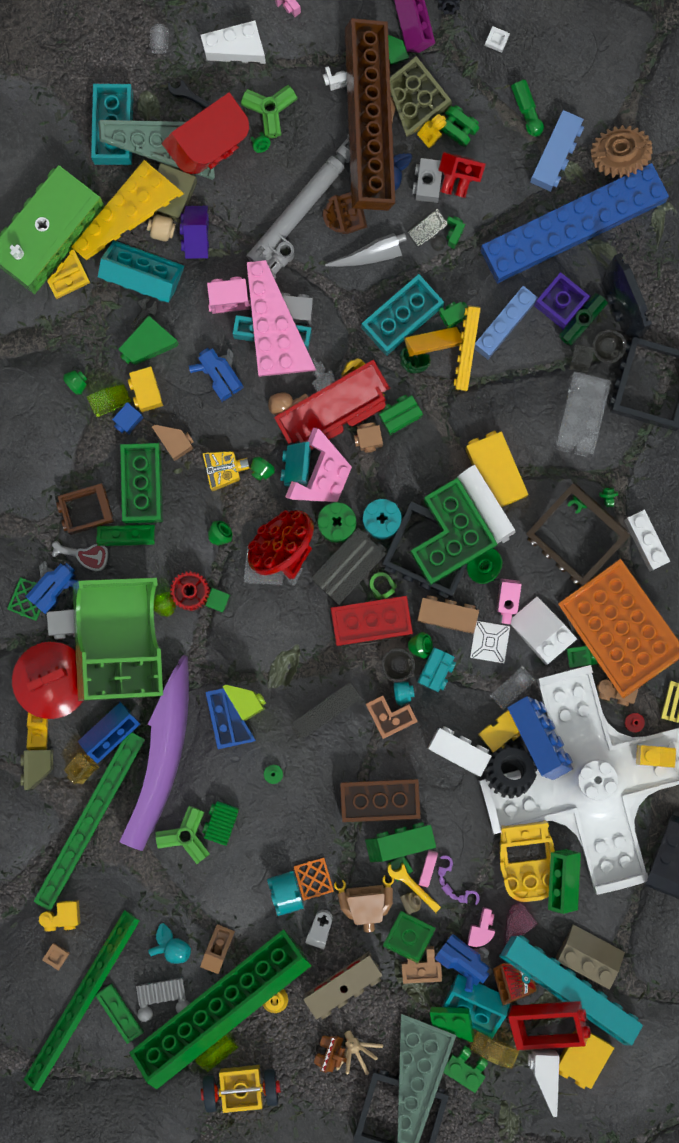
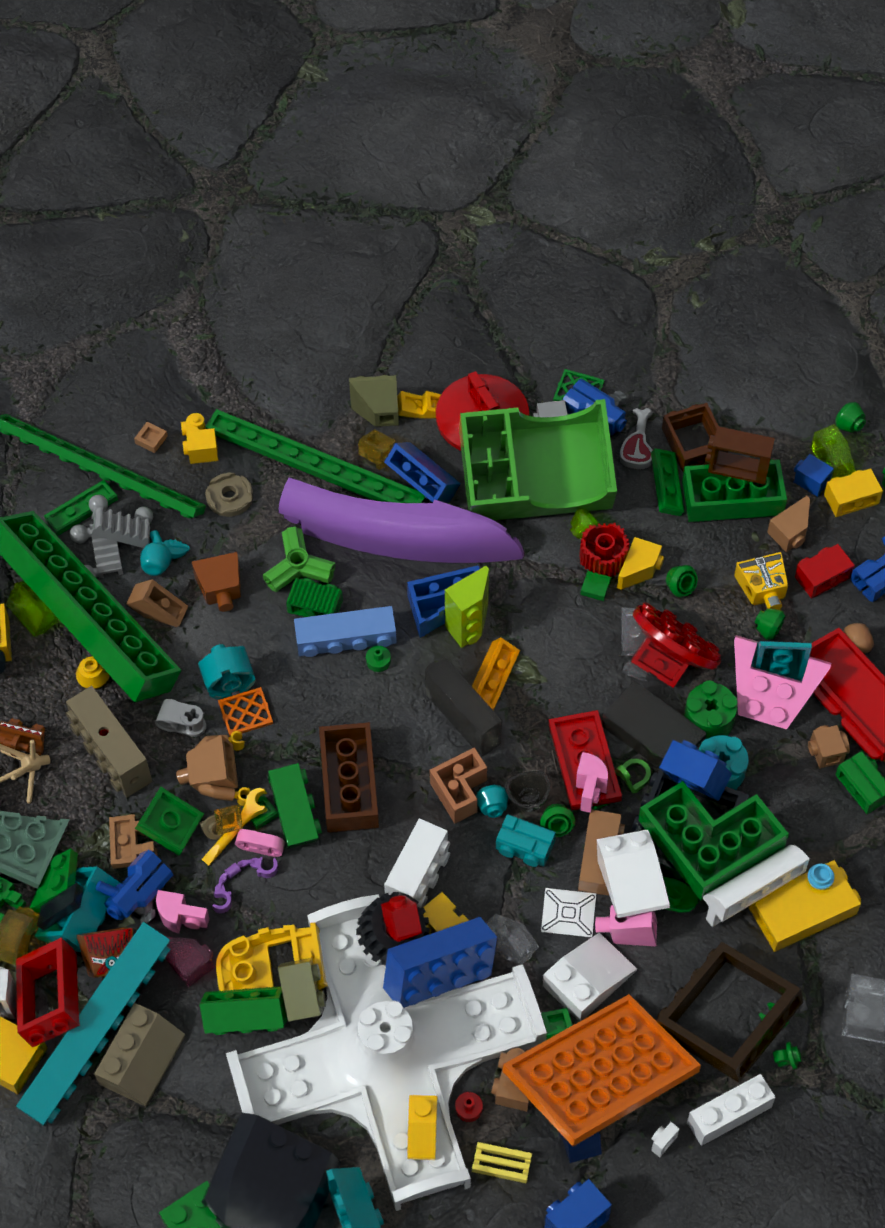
camera: 85 degrees right, 25 degrees down
none -> black tile [37,882,83,930]
none -> light grey gear [89,495,153,548]
none -> dark orange torso [192,552,241,612]
none -> dark tan tile [205,472,253,517]
none -> clear yellow slope [214,804,243,835]
none -> olive brick [278,958,326,1022]
none -> medium blue brick [294,606,397,657]
none -> red brick [381,895,422,942]
none -> light orange slope [465,637,520,712]
none -> bright pink brick [576,752,608,813]
none -> white slope [597,829,670,918]
none -> yellow slope [617,537,664,590]
none -> white plate [651,1122,679,1157]
none -> blue brick [659,740,732,801]
none -> reddish brown window [705,426,775,485]
none -> red brick [795,544,855,599]
none -> medium azure plate [807,864,834,890]

